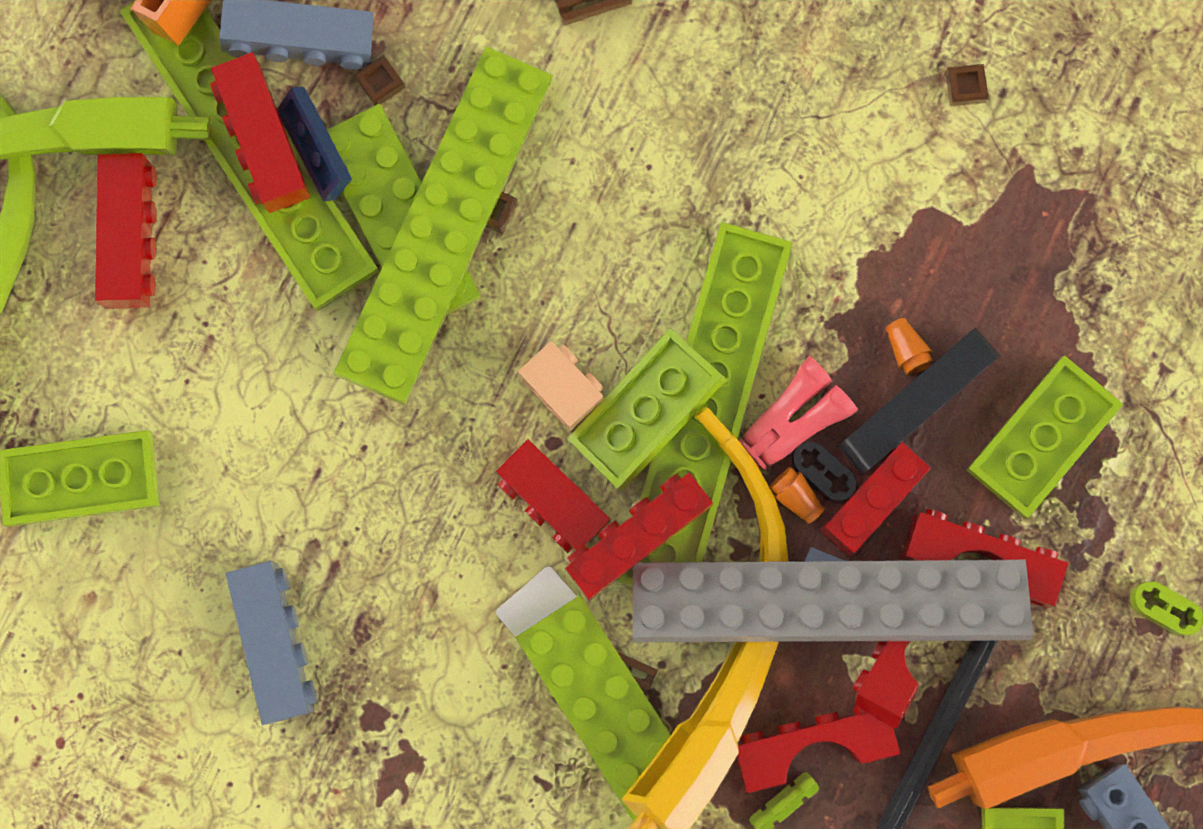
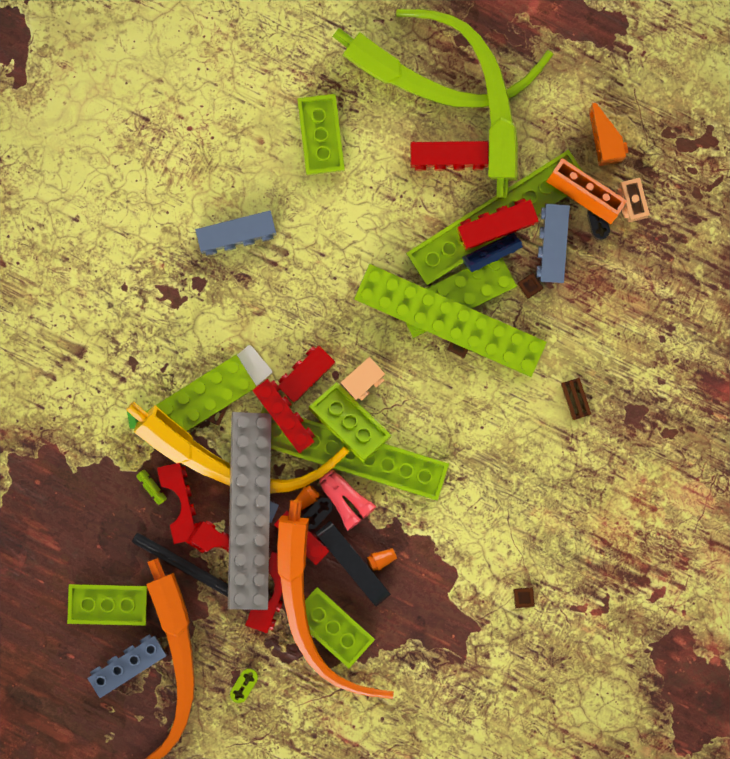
camera: 90 degrees right, 5 degrees up
none -> orange piece [277,500,394,699]

